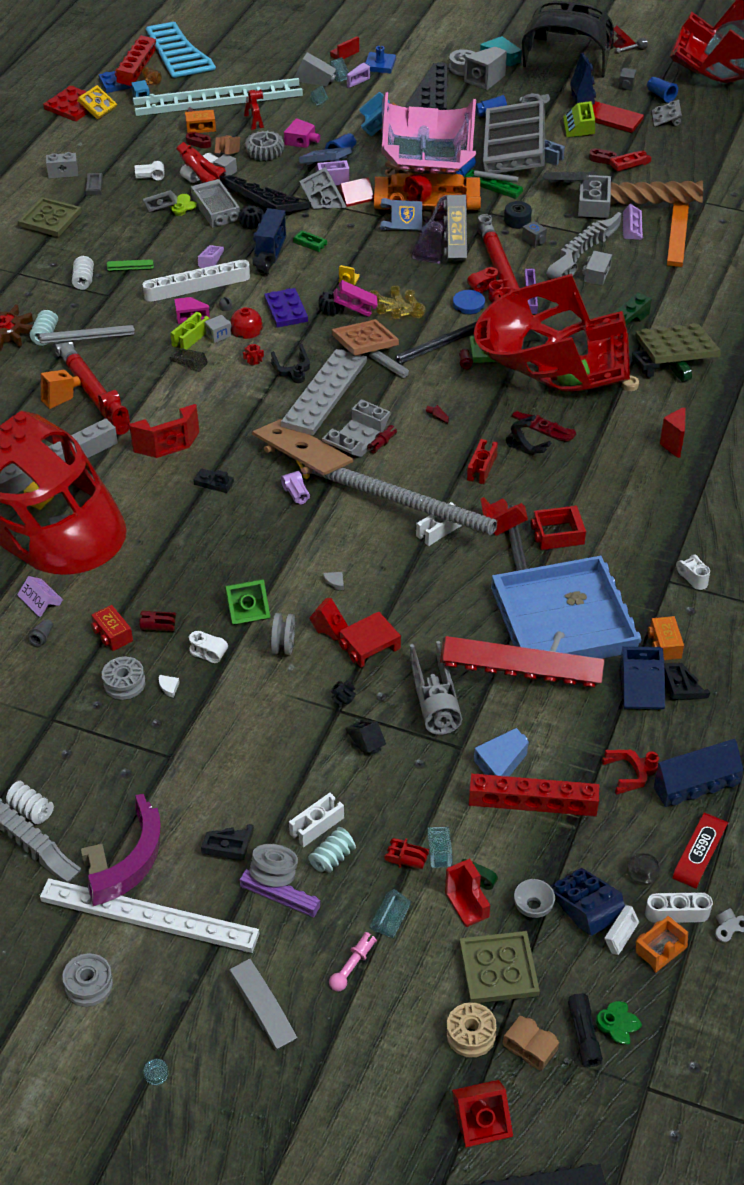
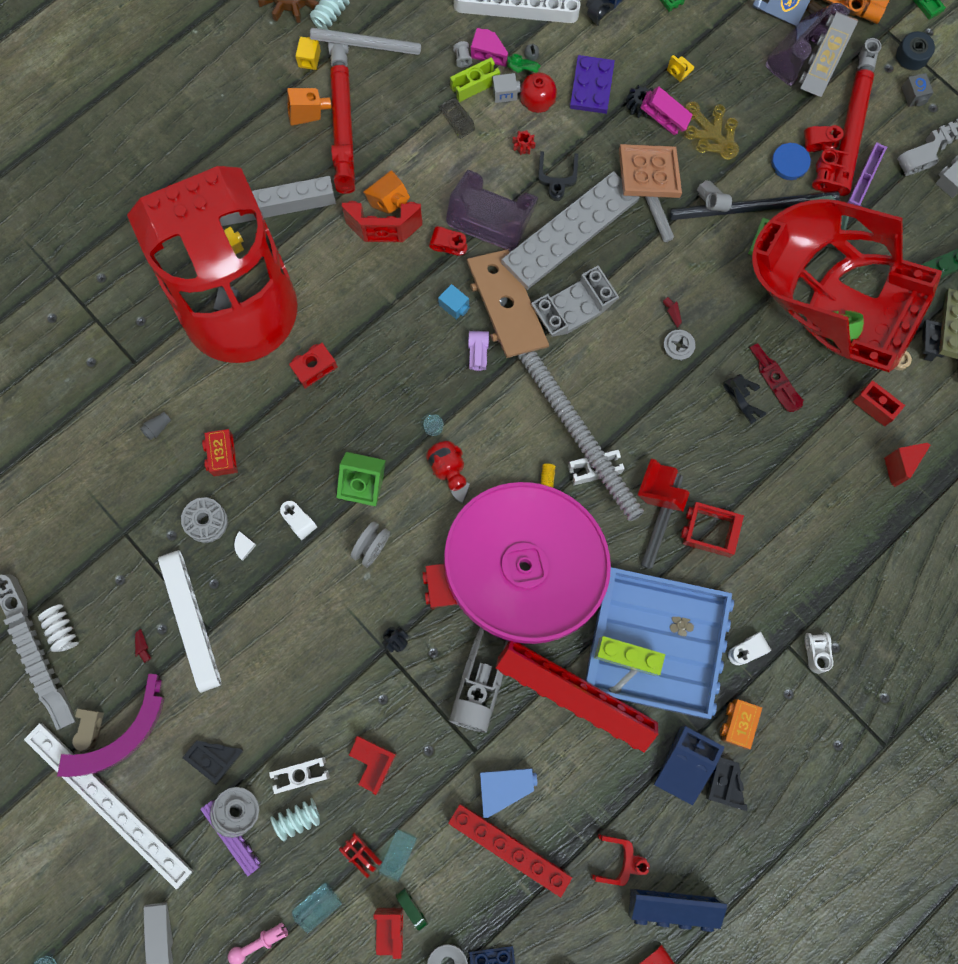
camera: 25 degrees right, 30 degrees up
lavender panel [17,576,63,617] -> none
light grey wheel [62,953,113,1007] -> none
dark red arm [139,611,176,632] -> none
black hinge [194,468,234,493] -> none
red brick [309,598,348,640] -> none
black slope [345,720,386,754] -> none
dark red pin [367,425,397,454] -> none
dark red pin [459,349,473,369] -> none
red piece [467,439,498,484] -> none
none -> dark red bar [135,629,152,663]
none -> white beam [158,550,222,693]
none -> red brick [289,343,338,389]
none -> yellow brick [296,37,321,70]
none -> red panel [349,736,397,795]
none -> orange torso [363,170,410,214]
none -> clear light blue tile [423,415,444,436]
none -> red piece [426,441,466,491]
none -> red piece [429,226,467,256]
none -> dark azure brick [438,284,470,320]
none -> dark pink dish [444,482,611,644]
none -> clear purple windscreen [446,169,538,250]
none -> light grey bush [453,41,472,68]
none -> green plate [507,54,541,73]
none -> yellow piece [540,464,556,488]
none -> lime brick [594,636,666,676]
none -> light grey gear [663,330,695,361]
none -> light grey piece [697,180,732,212]
none -> white piece [728,632,771,665]
none -> red brick [853,380,905,427]

